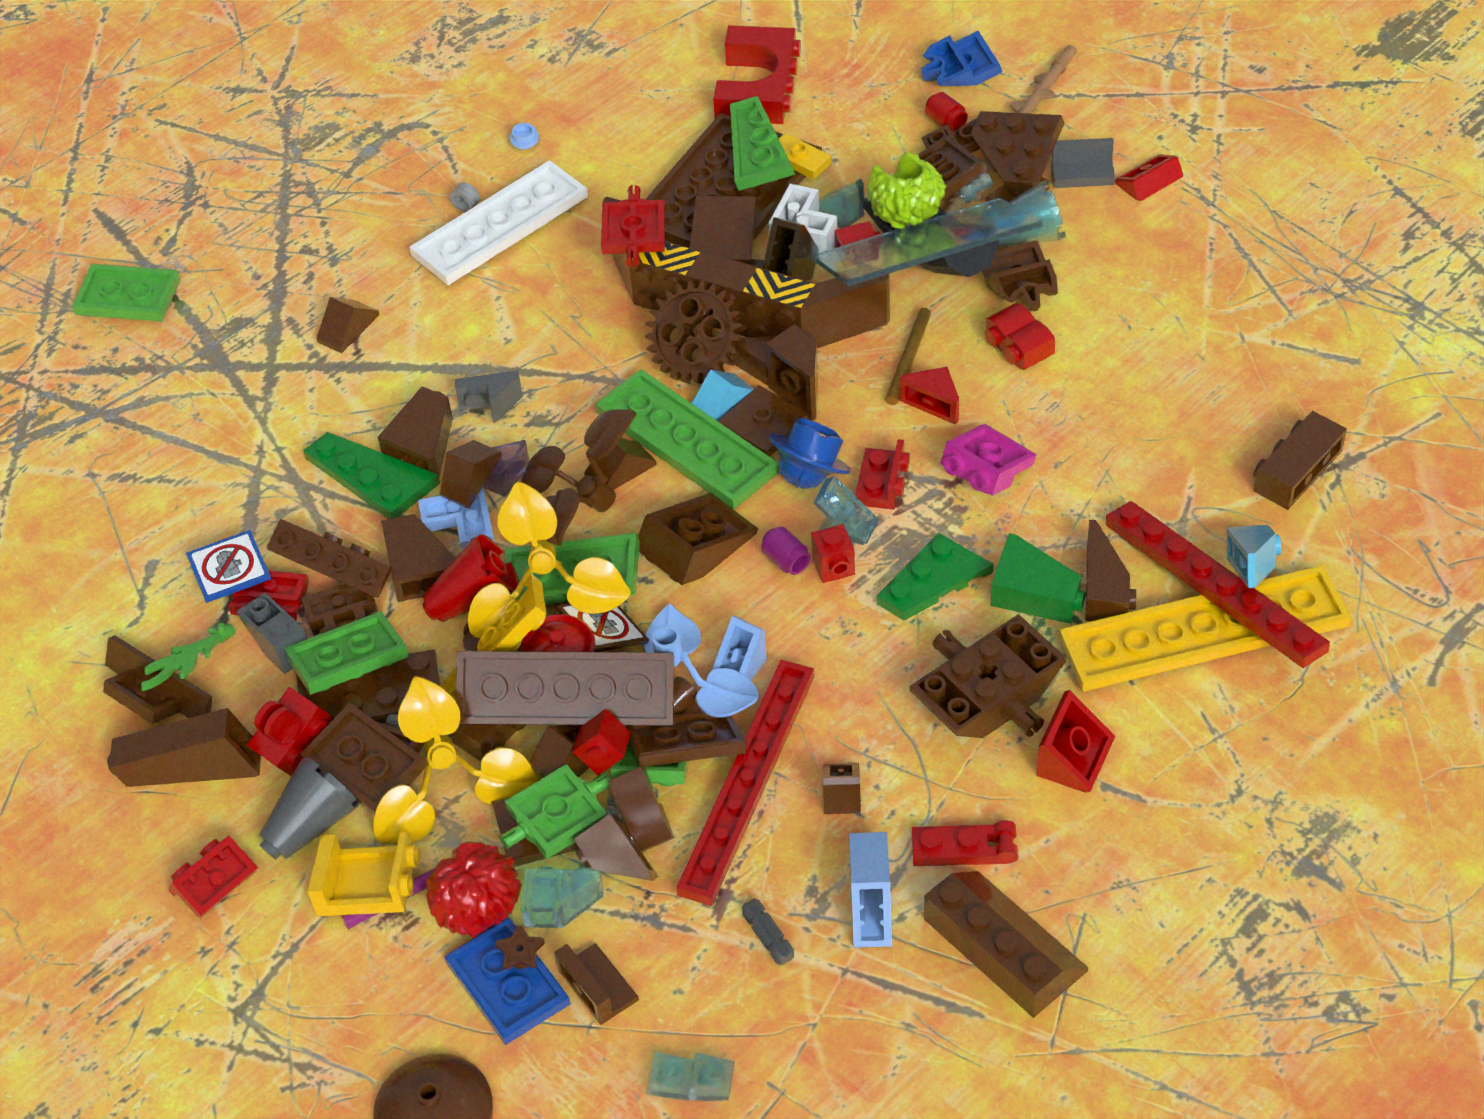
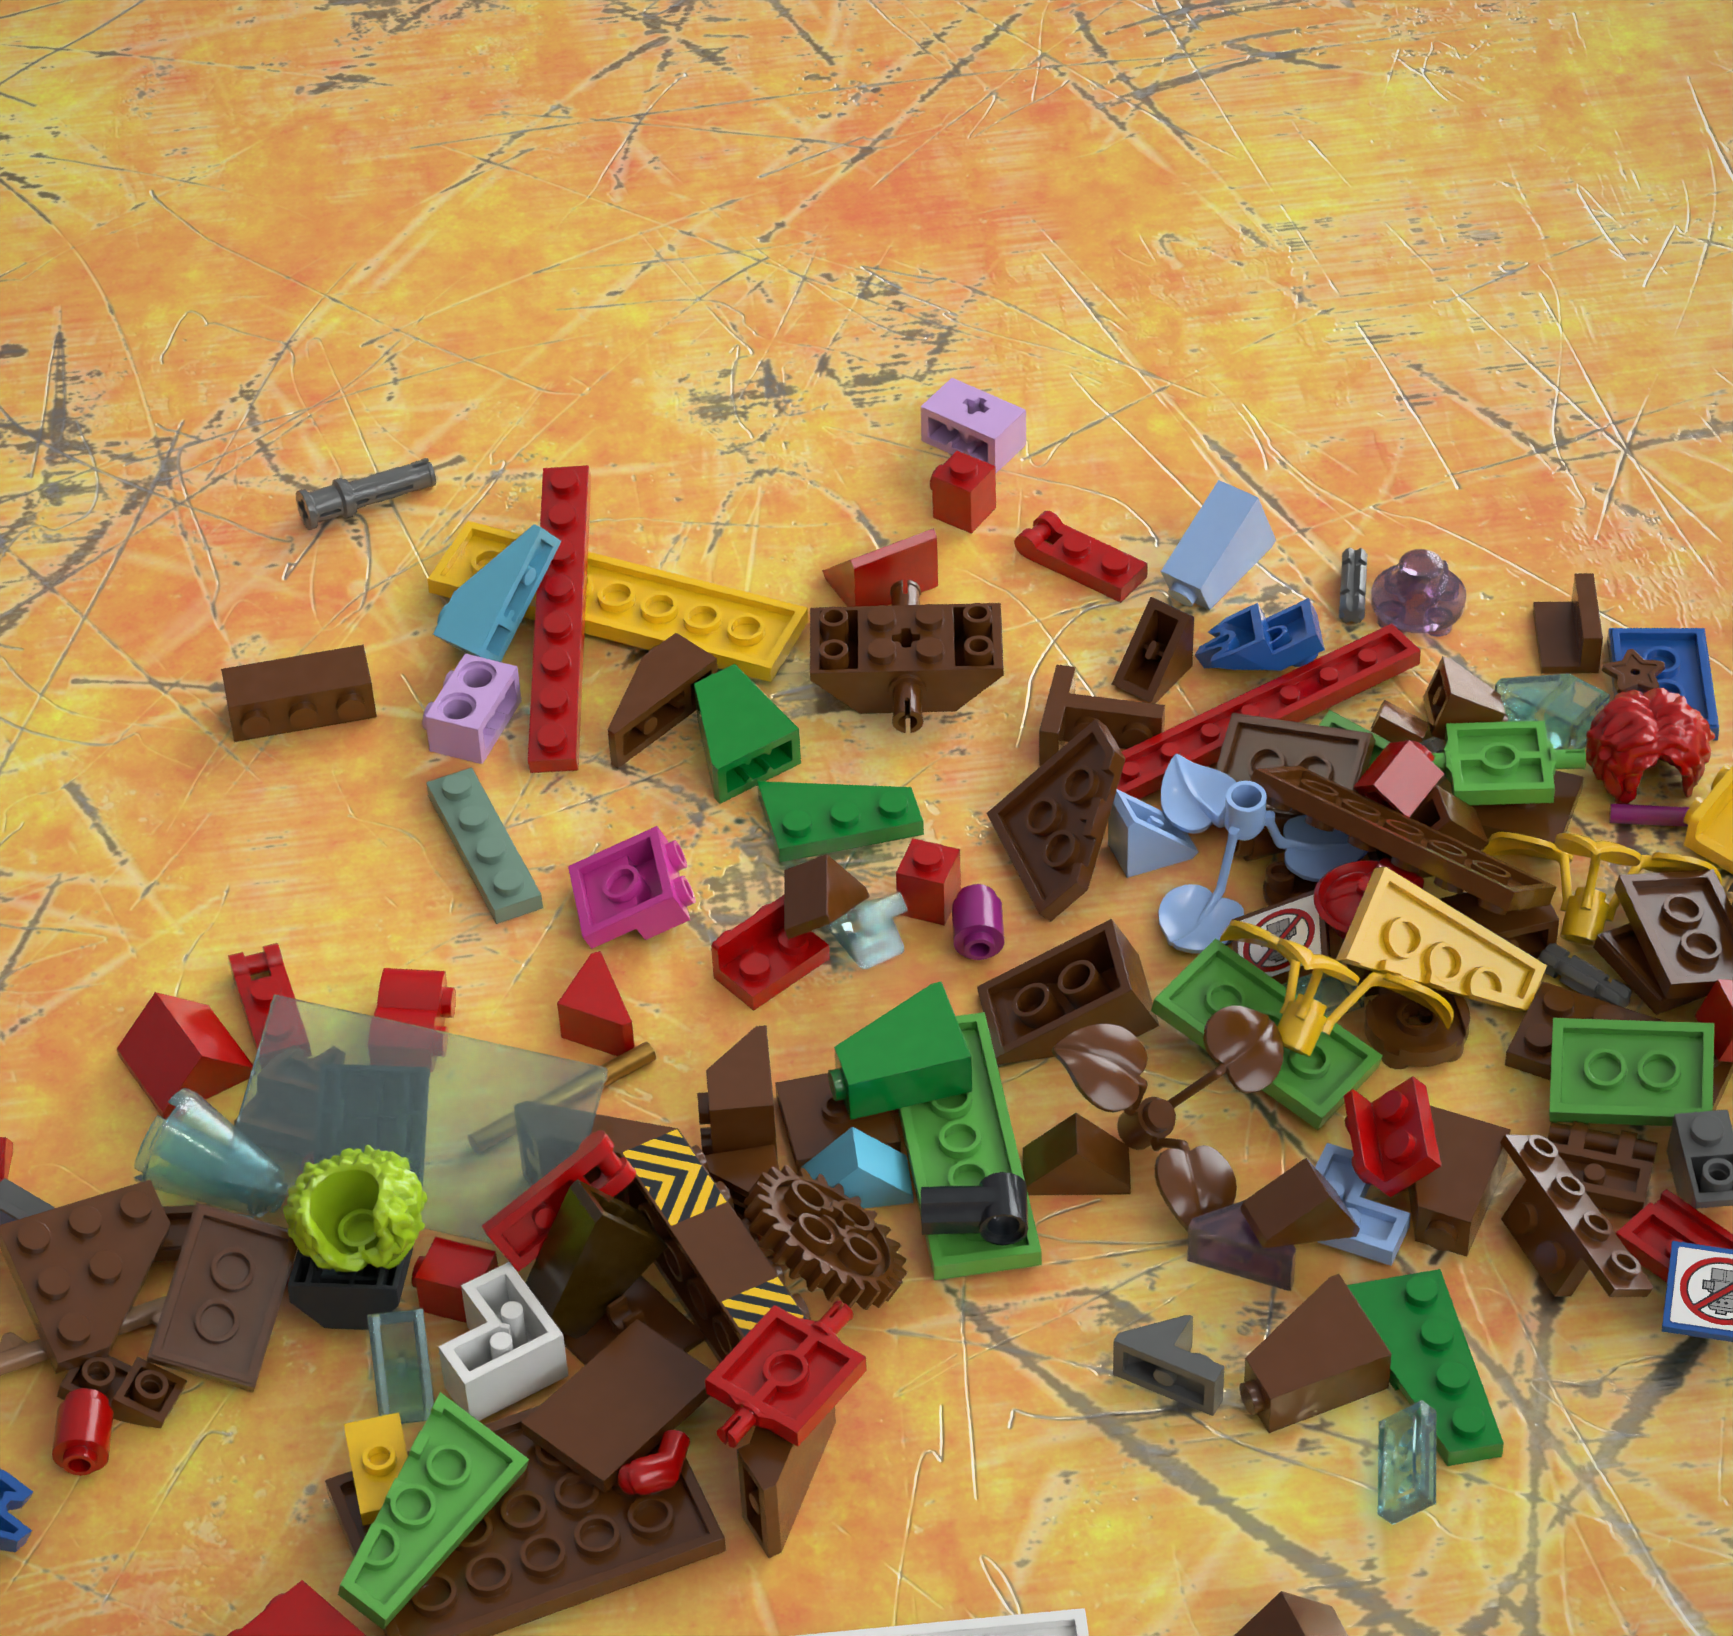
camera: 145 degrees left, 5 degrees down
red cone [422,534,519,622] -> none
clear light blue slope [646,1052,735,1101] -> none
blue helmet [768,417,851,489] -> none
reddish brown slope [924,871,1088,1018] -> none
none -> red slope [117,992,257,1119]
none -> red plate [228,943,313,1070]
none -> dark grey pin [296,458,436,530]
none -> lavender brick [422,654,522,764]
none -> sand green plate [426,767,543,924]
none -> red plate [482,1130,636,1272]
none -> red arm [618,1430,690,1495]
none -> reddish brown slope [784,854,870,939]
none -> green slope [828,982,972,1120]
none -> lavender brick [921,378,1026,473]
none -> black piece [921,1172,1028,1245]
none -> red brick [930,451,996,534]
none -> reddish brown plate [987,719,1126,922]
none -> reddish brown bracket [1039,665,1165,766]
none -> blue plate [1195,598,1325,671]
none -> red bracket [1343,1076,1441,1198]
none -> plate [1371,549,1466,637]
none -> clear light blue plate [1377,1400,1436,1525]

